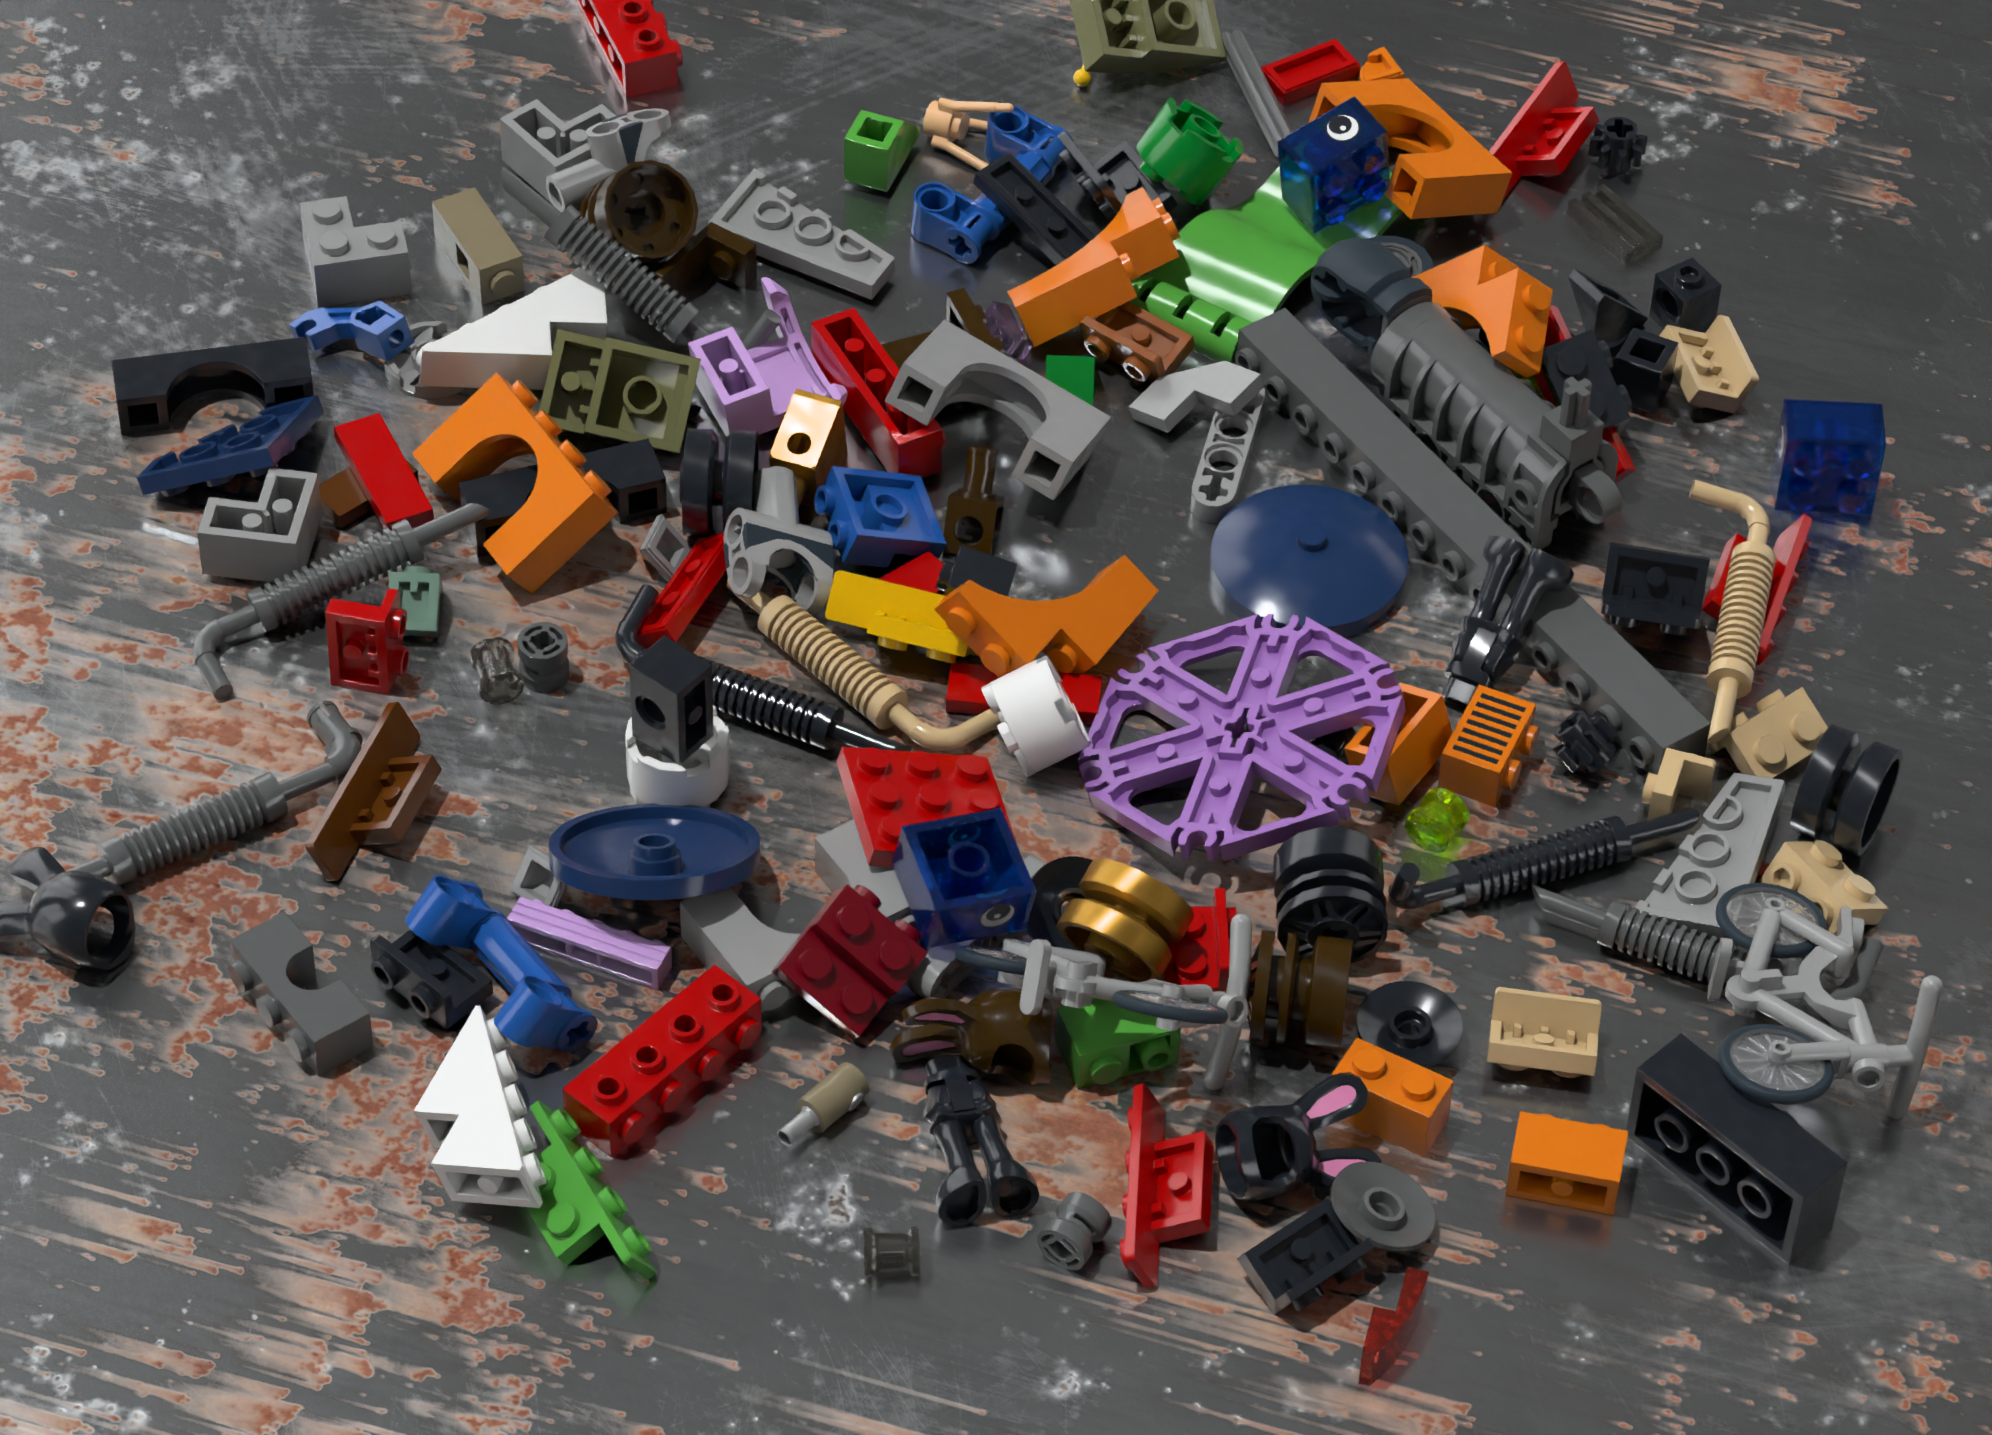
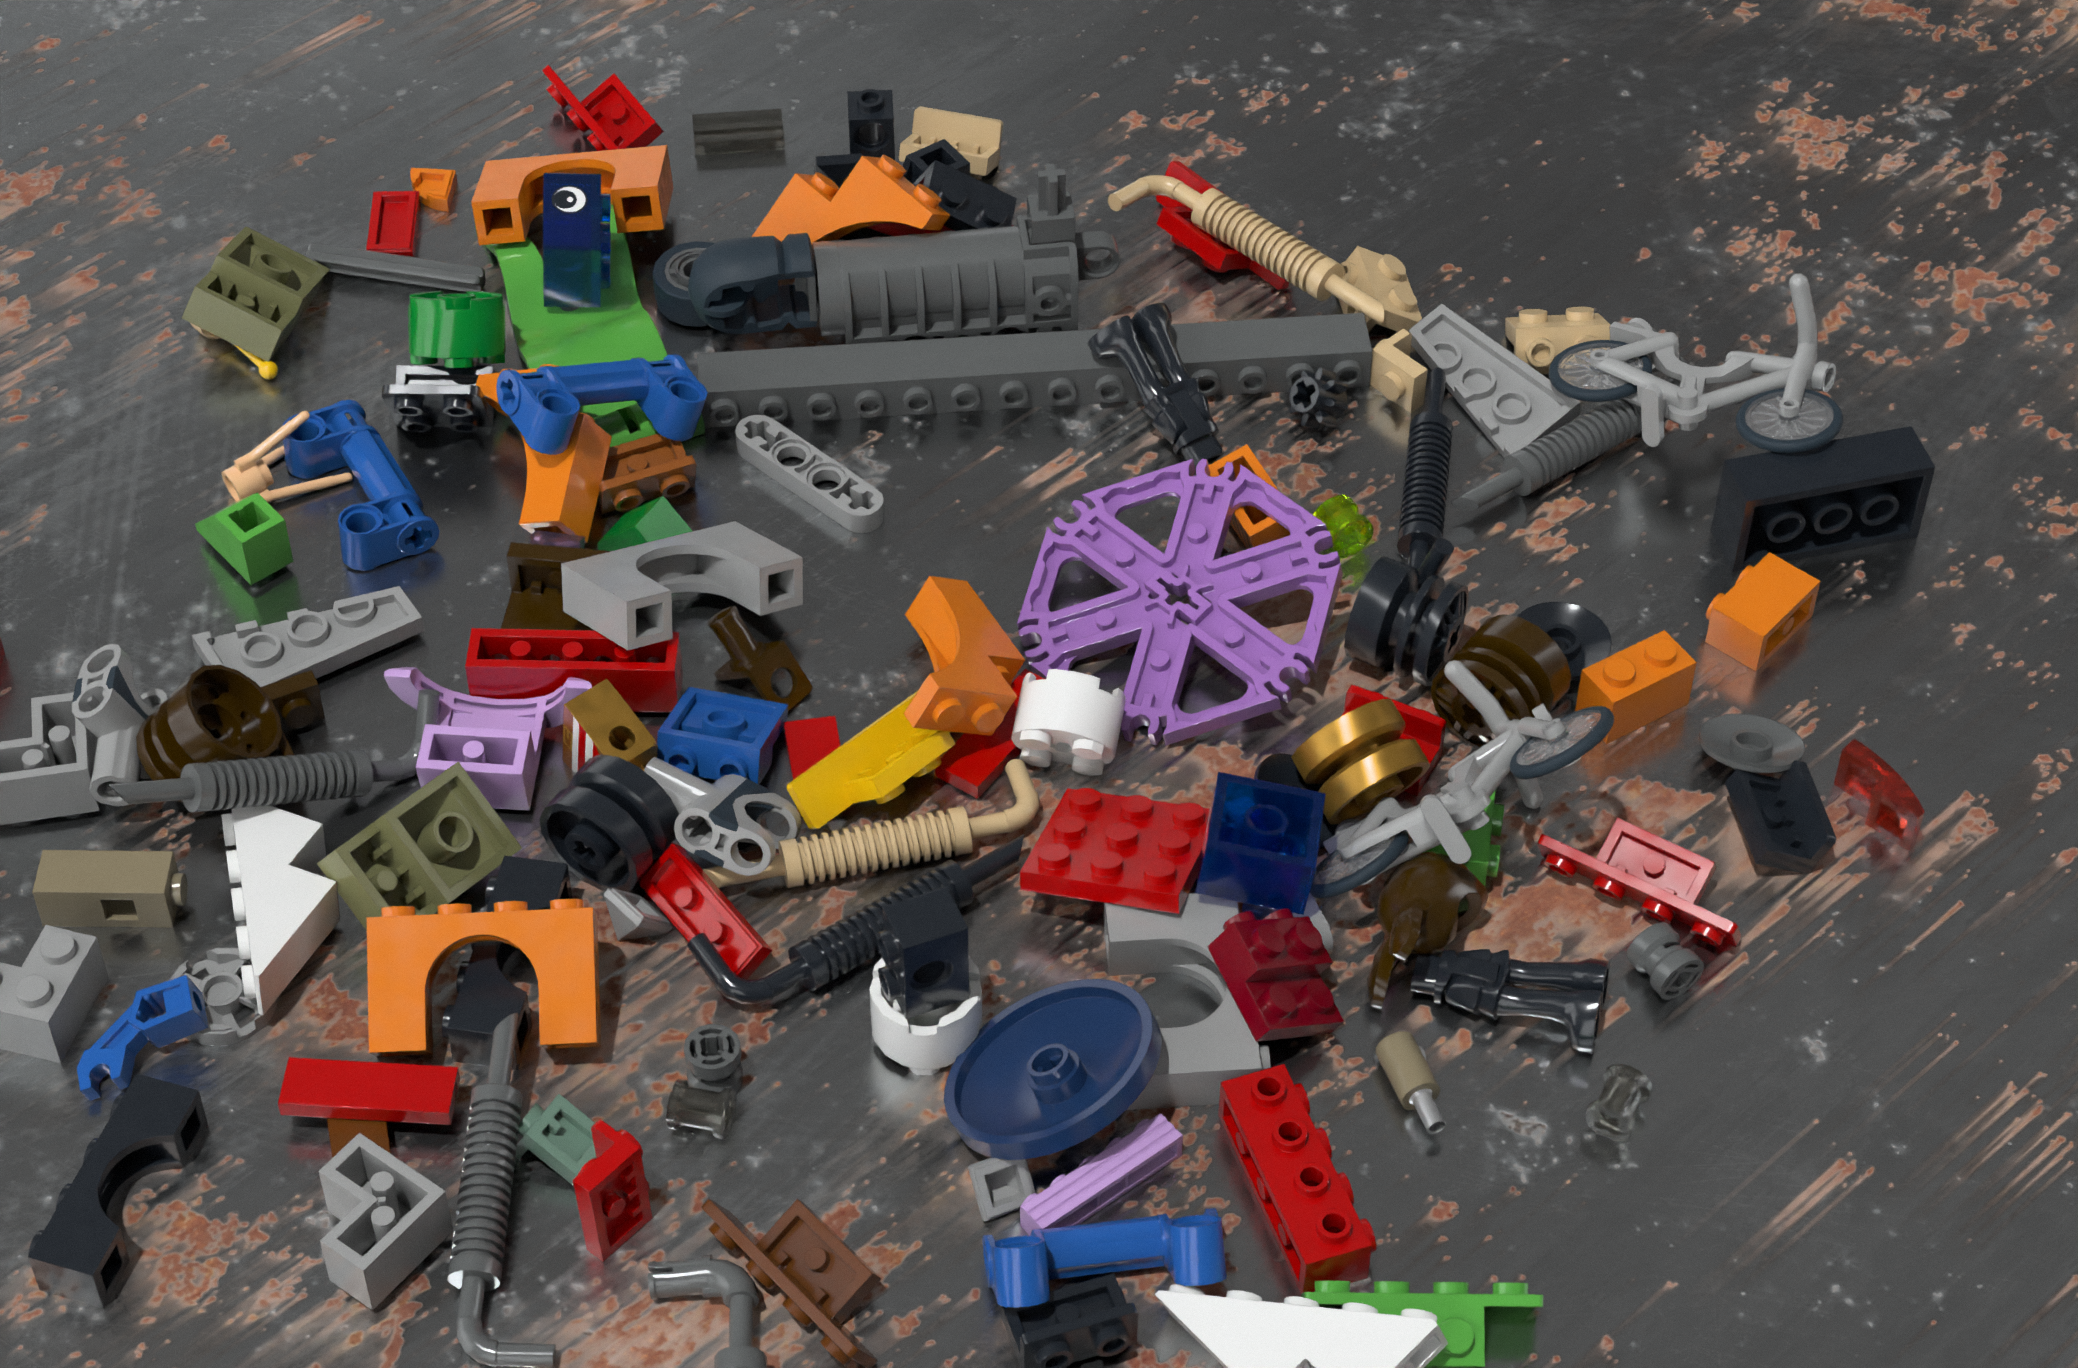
camera: 60 degrees left, 0 degrees up
dark blue plate [136,395,324,496] -> none
black brick [935,545,1017,596] -> none
black tile [973,152,1096,265] -> none
light grey tile [1129,361,1265,433] -> none
dark blue dish [1210,485,1409,638] -> none
black piece [1215,1072,1382,1202] -> none
orange brick [1438,684,1540,807] -> none
tan bracket [1487,987,1602,1078] -> none
black gear [1588,117,1648,174] -> none
black bracket [1601,542,1710,635] -> none
clear blue brick [1771,399,1886,514] -> none
black wheel [1790,724,1903,855] -> none
none -> blue piece [496,354,708,455]

